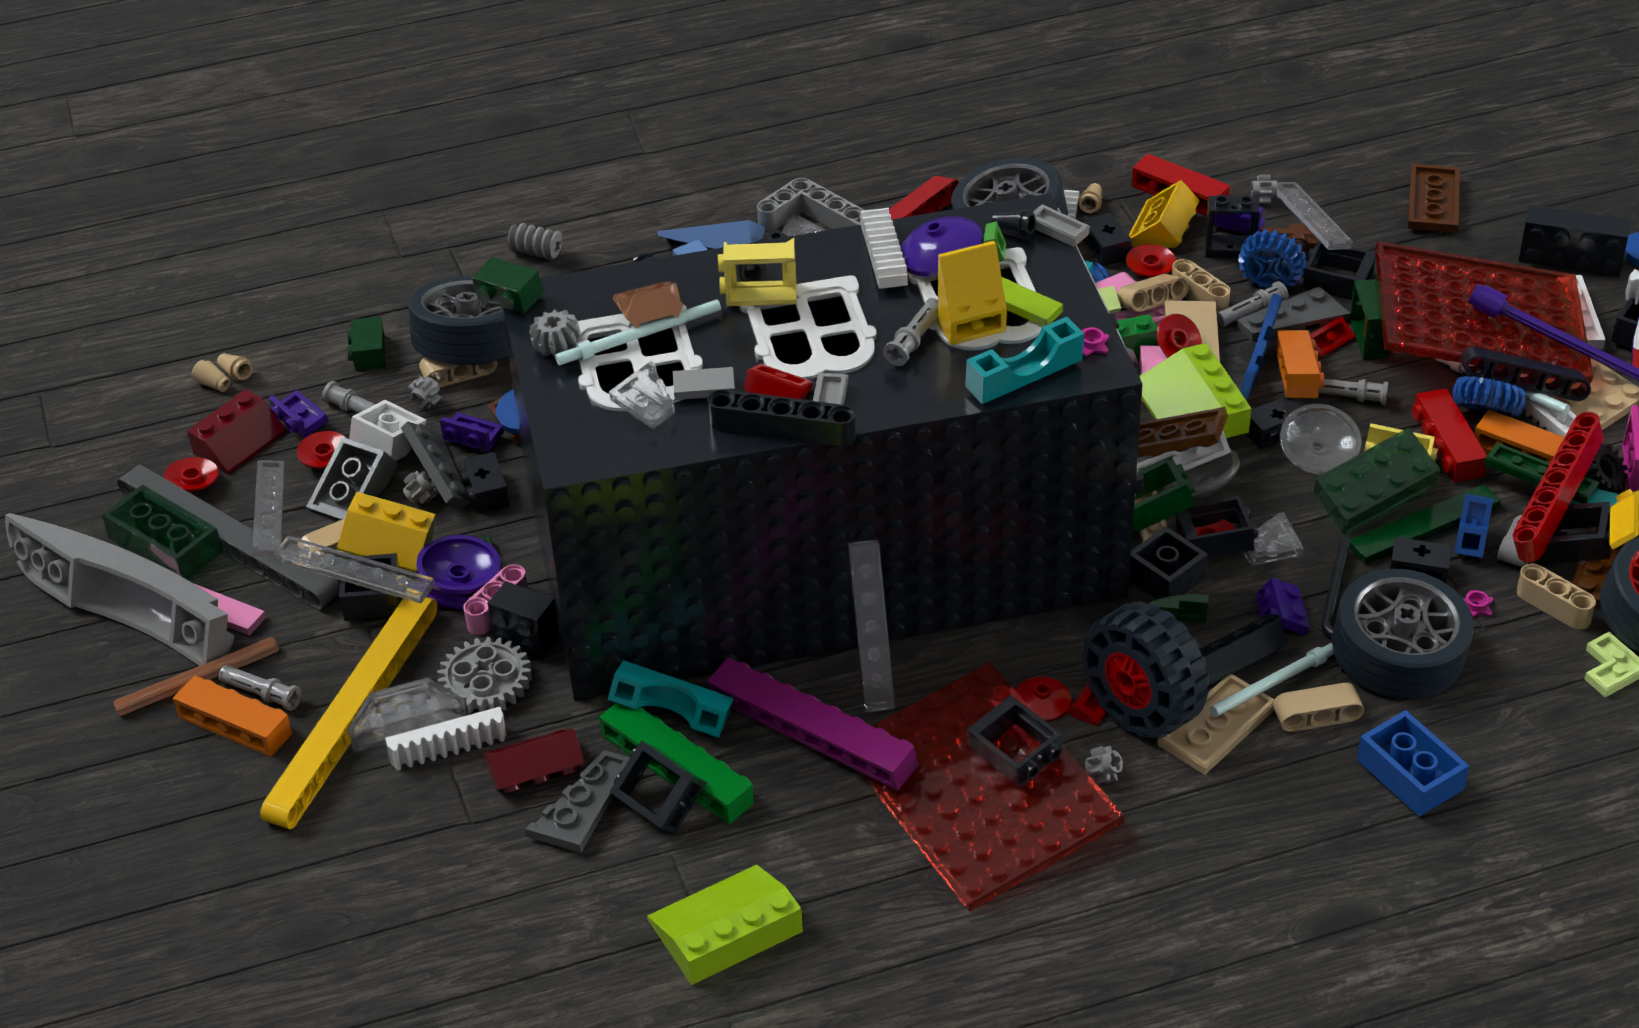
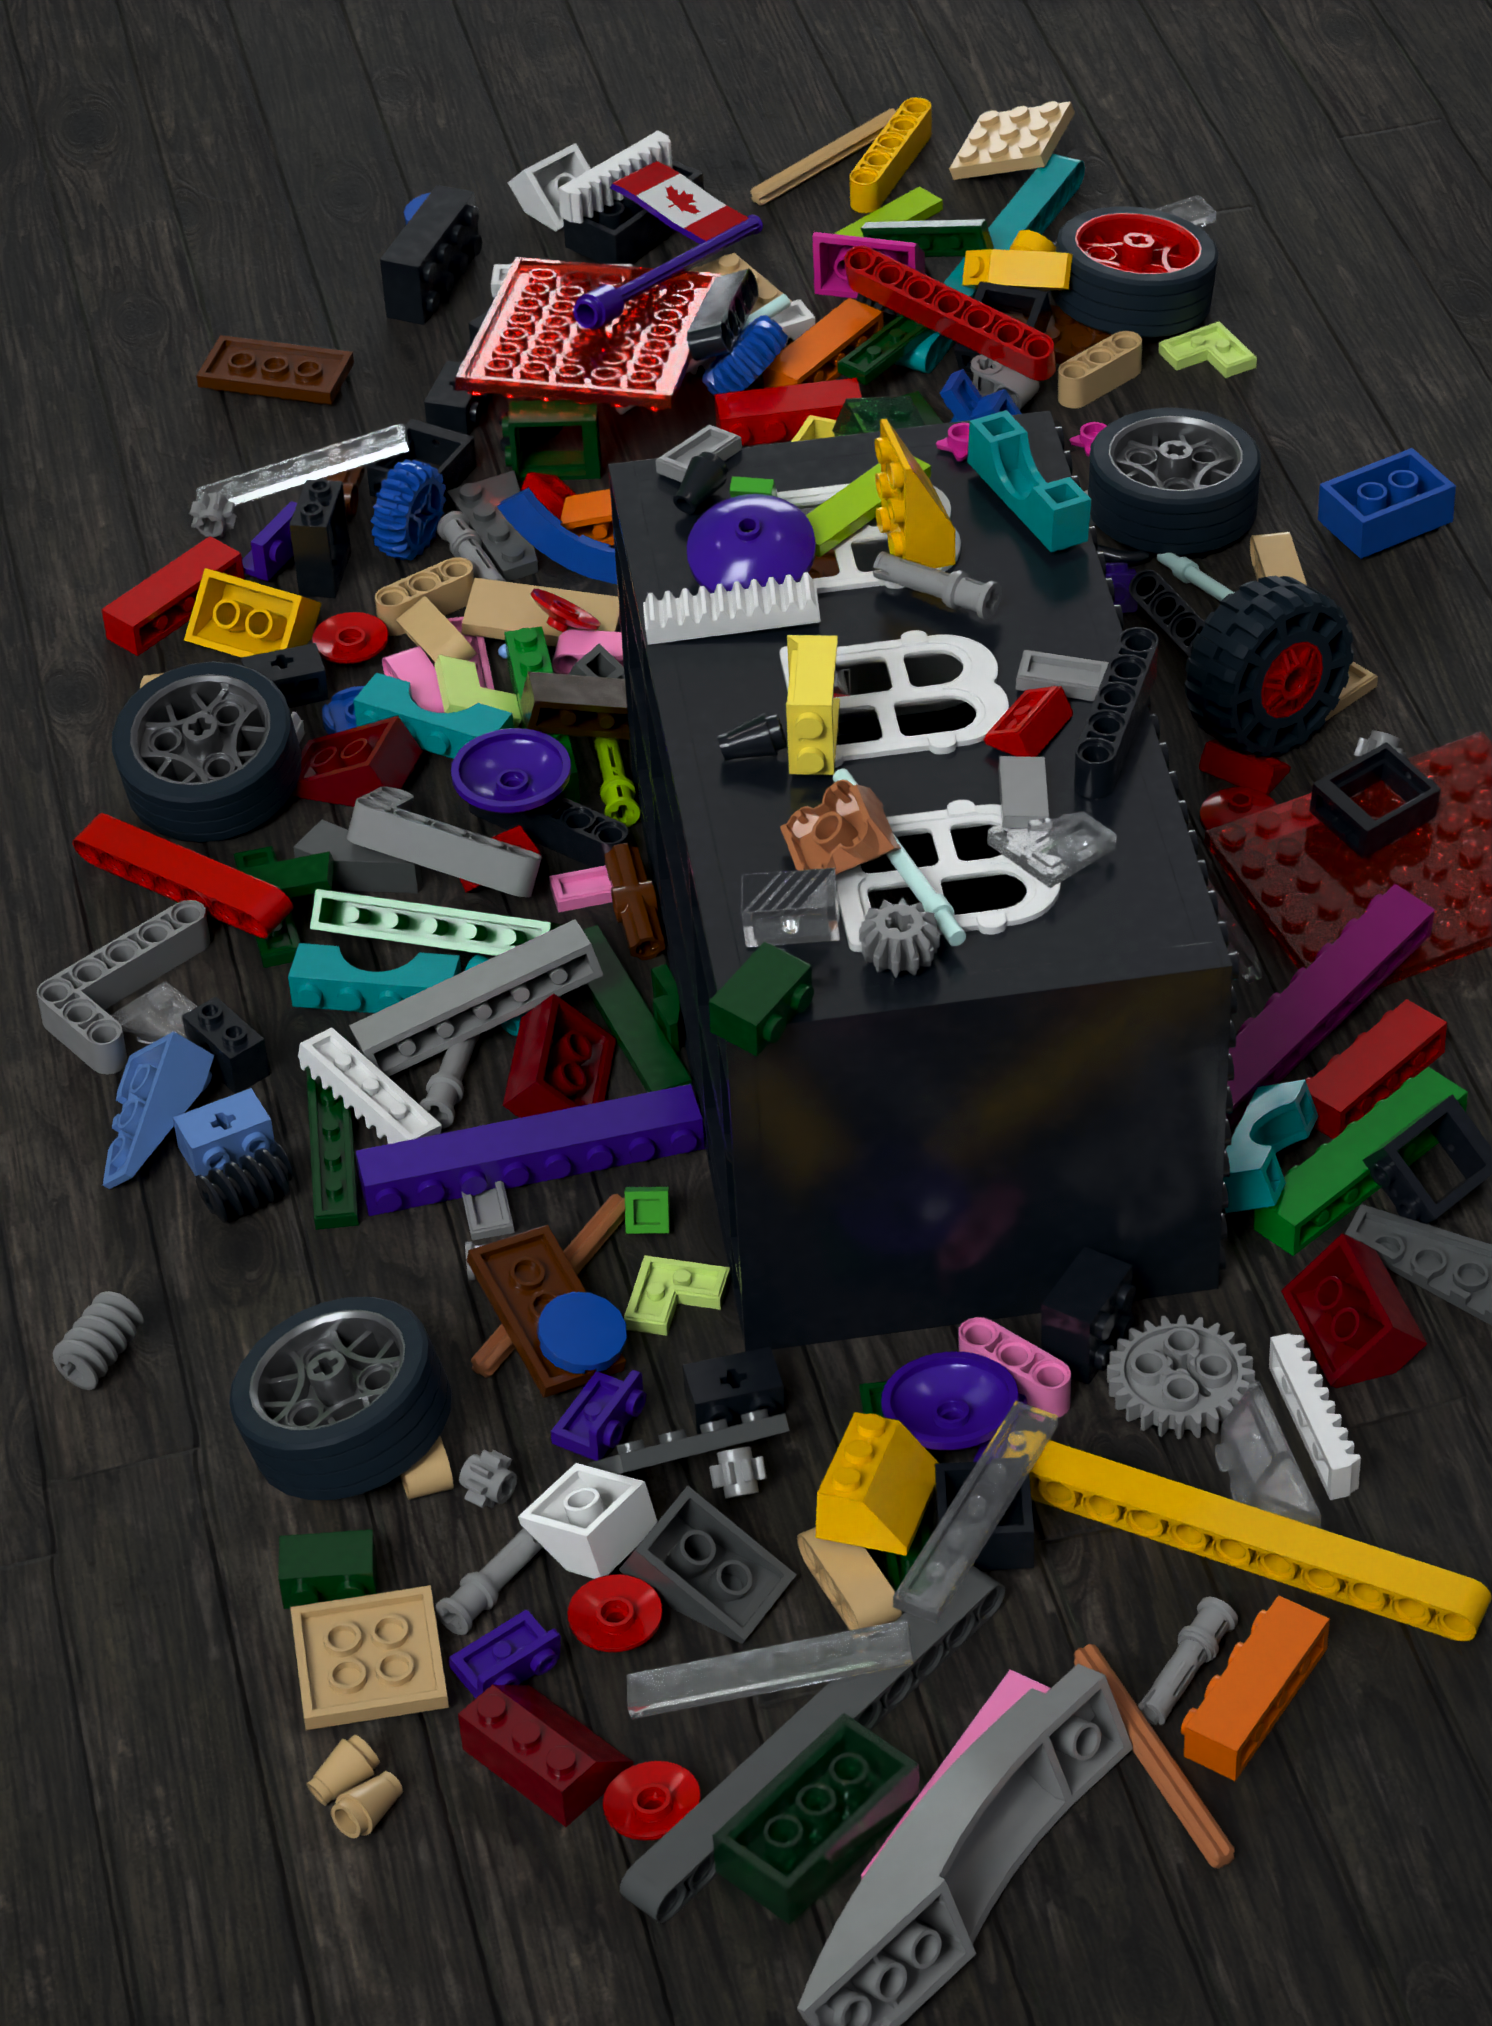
camera: 85 degrees left, 0 degrees up
none -> tan plate [290,1585,449,1730]
none -> clear brick [741,868,840,947]
none -> red brick [1306,999,1447,1139]

